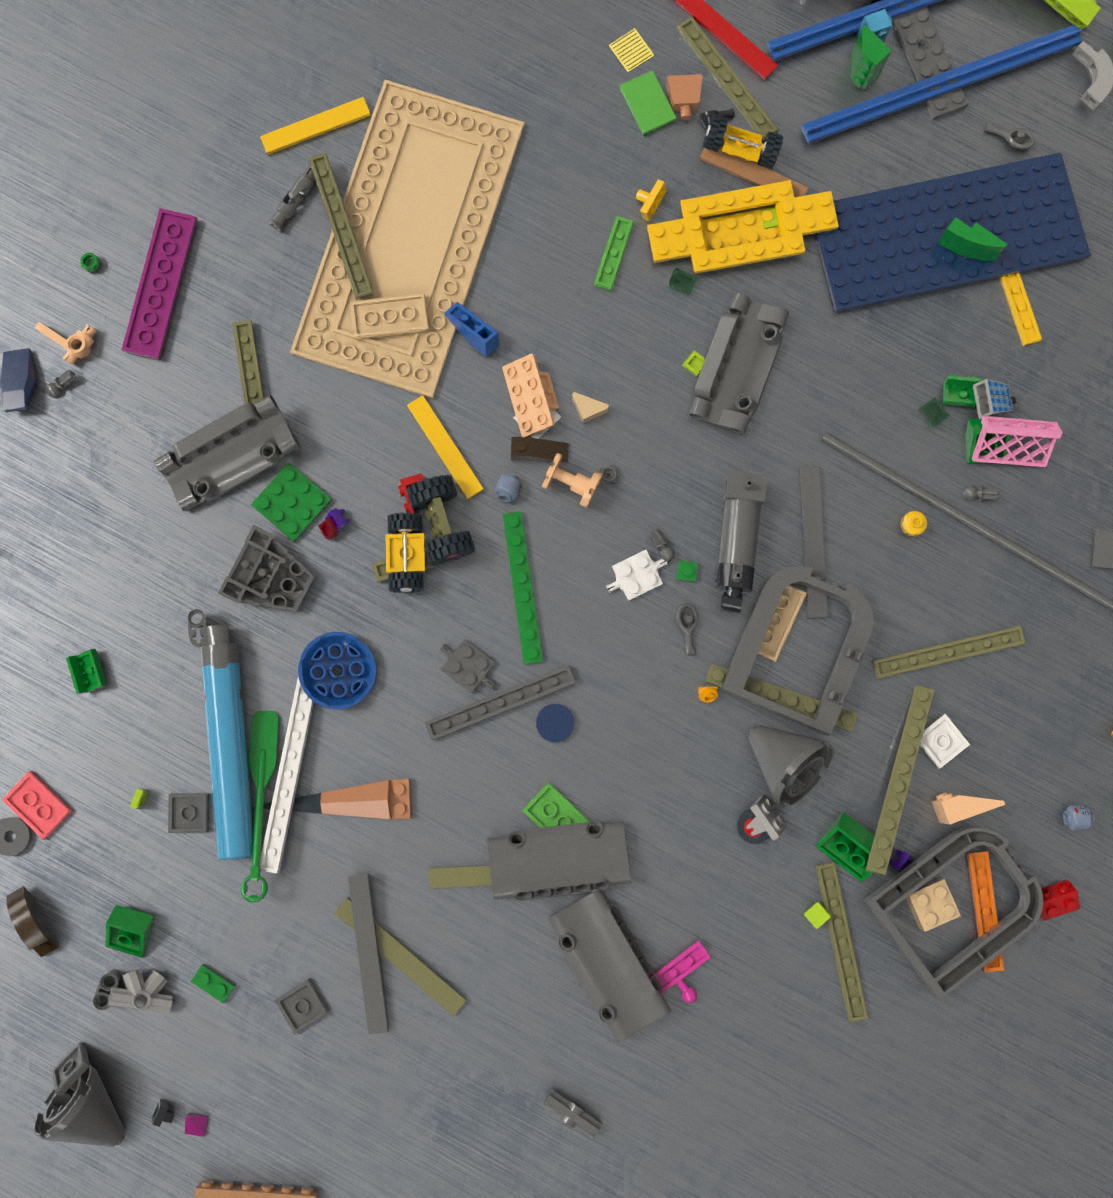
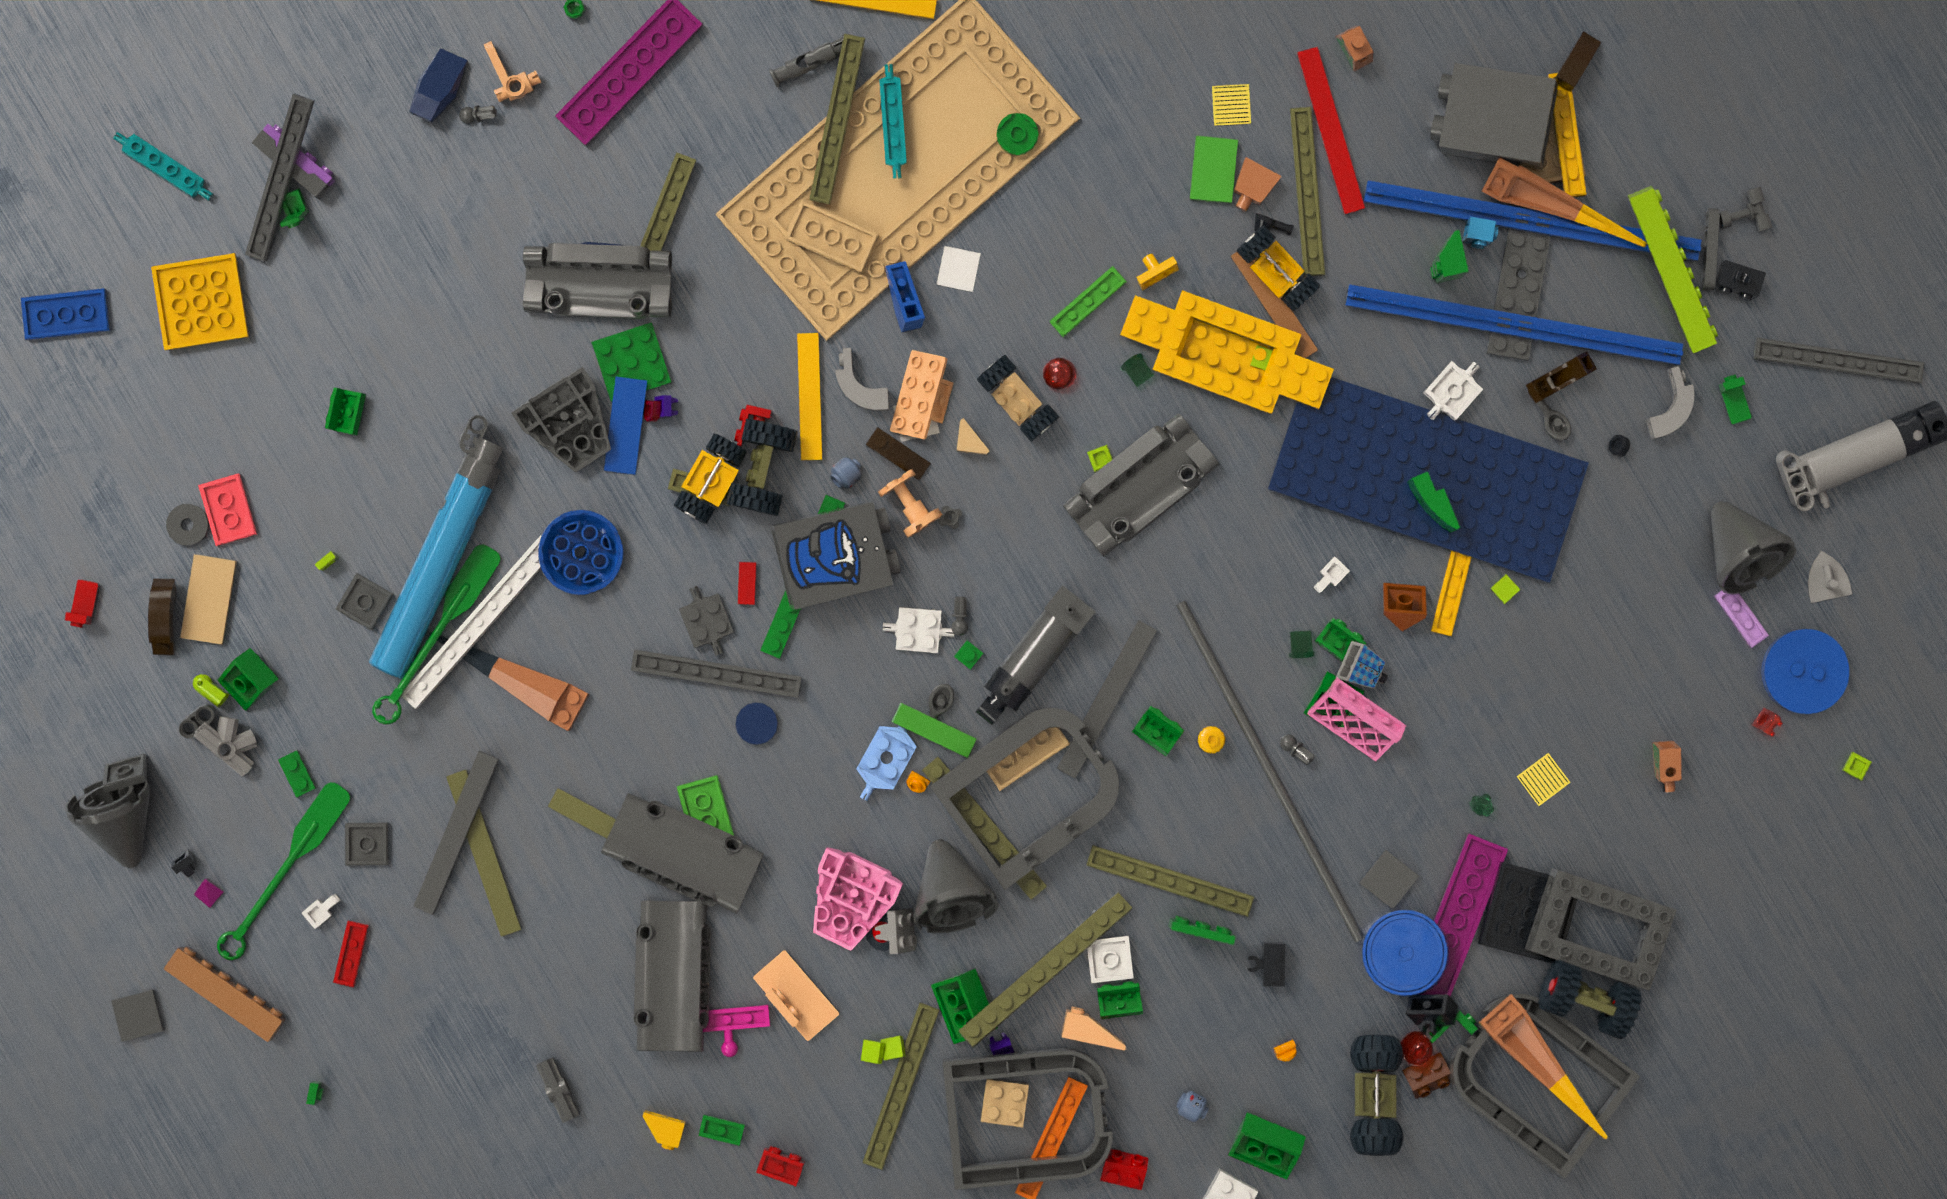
camera: 40 degrees right, 5 degrees up
none -> tan tile [180,554,237,645]
none -> lime piece [192,674,230,708]
none -> green piece [217,782,350,960]
none -> white plate [302,894,340,929]
none -> red tile [333,920,369,988]
none -> blue sticker [604,377,647,475]
none -> yellow slope [643,1110,686,1150]
none -> green plate [698,1114,745,1146]
none -> red piece [738,562,756,605]
none -> light nougat bracket [753,950,839,1041]
none -> red bracket [756,1146,805,1186]
none -> dark grey brick [770,501,900,610]
none -> bright pink wedge [813,847,903,951]
none -> light grey arch [835,348,889,411]
none -> light blue plate [856,725,917,801]
none -> lime tile [861,1039,885,1064]
none -> teal plate [879,64,907,179]
none -> bright green tile [892,703,976,758]
none -> white sticker [936,246,981,292]
none -> plate [977,355,1059,441]
none -> green tile [996,113,1039,156]
none -> clear red hair [1043,357,1076,389]
none -> green bracket [1097,982,1143,1020]
none -> green bracket [1131,706,1184,756]
none -> green plate [1168,915,1236,945]
none -> black brick [1248,942,1285,987]
none -> white plate [1313,556,1350,593]
none -> dark orange slope [1383,583,1427,631]
none -> white plate [1423,361,1483,421]
none -> lime tile [1490,574,1520,604]
none -> dark brown arch [1526,351,1597,403]
none -> black tile [1609,435,1630,457]

